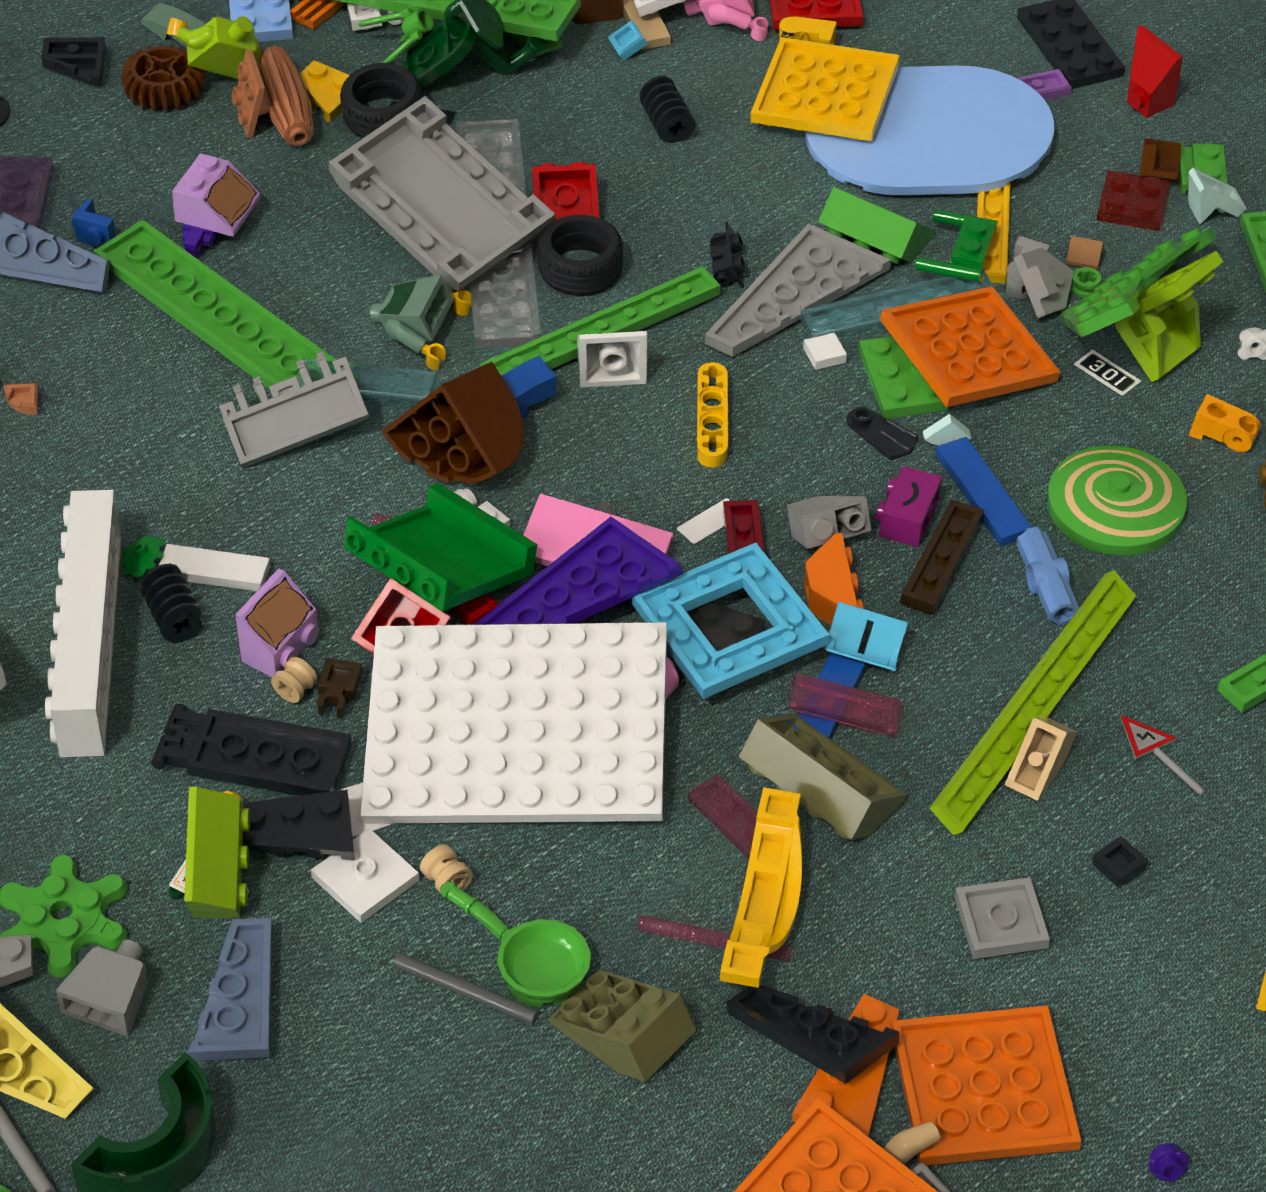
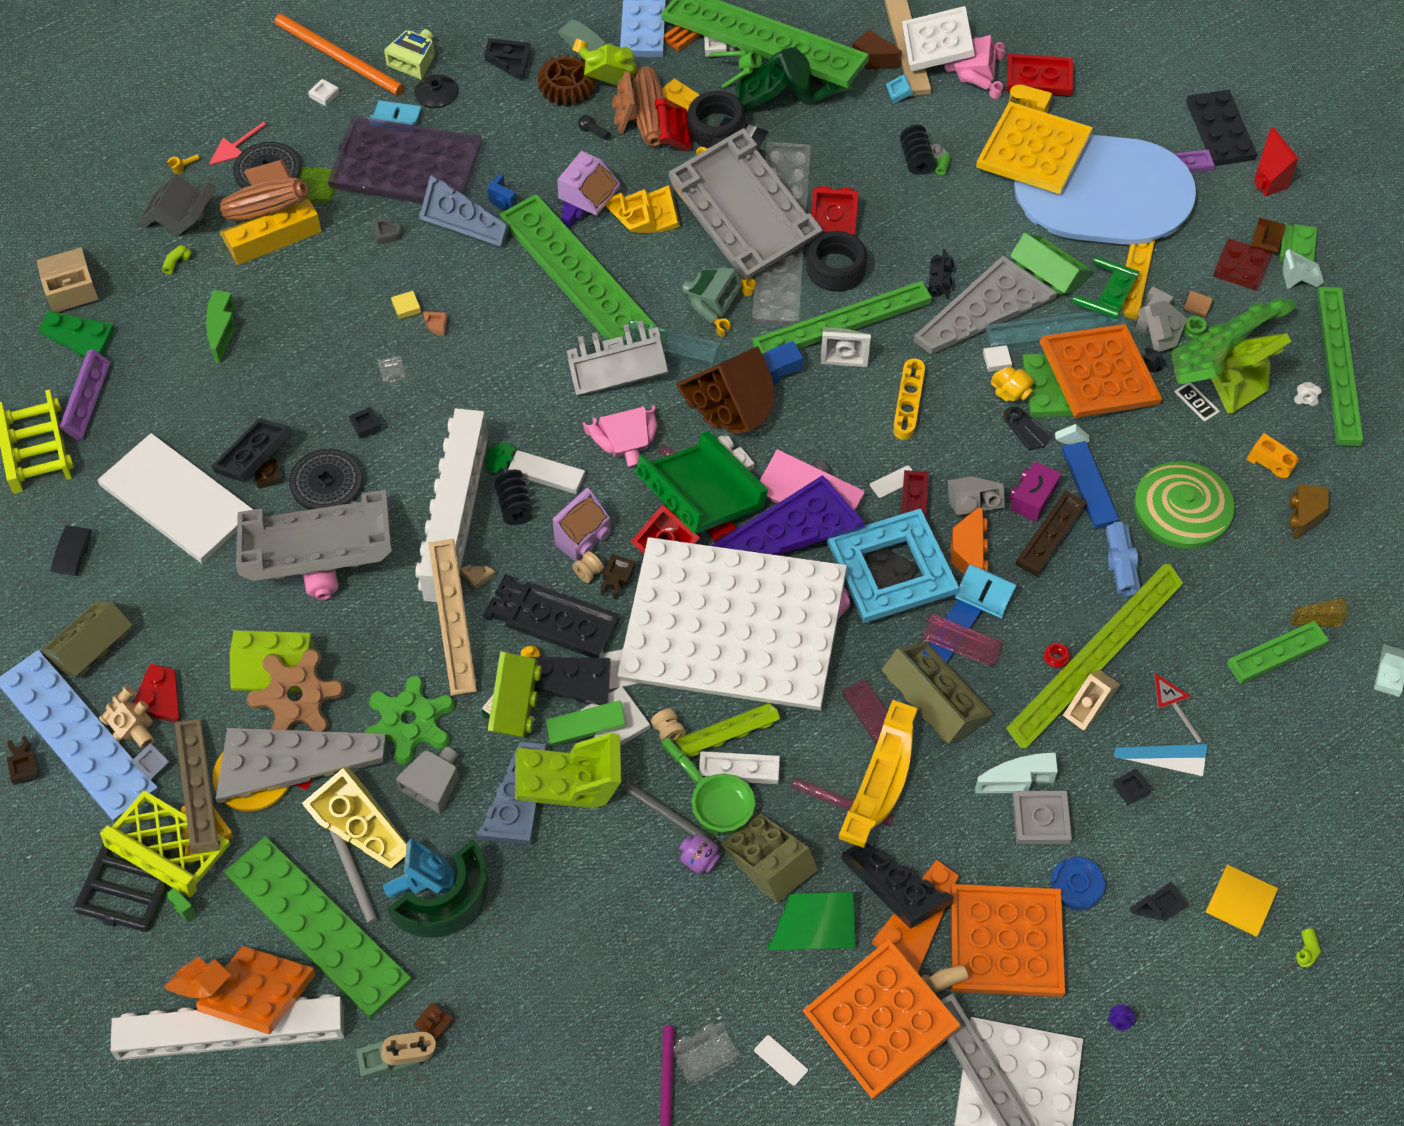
camera: 10 degrees right, 10 degrees up
none -> dark azure piece [383,838,455,898]
none -> tan tile [428,539,477,696]
none -> tan tile [459,565,495,590]
none -> lime bracket [515,733,621,808]
none -> bright green tile [546,700,627,747]
none -> black bar [578,115,611,140]
none -> bright pink torso [583,405,658,468]
none -> yellow slope [605,185,681,233]
none -> red plate [654,98,692,152]
none -> lime plate [674,703,780,757]
none -> medium lavender head [679,833,720,874]
none -> white plate [699,751,780,784]
none -> green slope [768,892,855,950]
none -> bright green arm [931,144,950,175]
none -> light aqua slope [975,753,1057,793]
none -> yellow head [991,366,1034,402]
none -> red plate [1044,643,1070,668]
none -> blue tile [1050,857,1106,910]
none -> dark azure sticker [1114,744,1207,776]
none -> black slope [1129,882,1188,921]
none -> black plate [1142,347,1164,372]

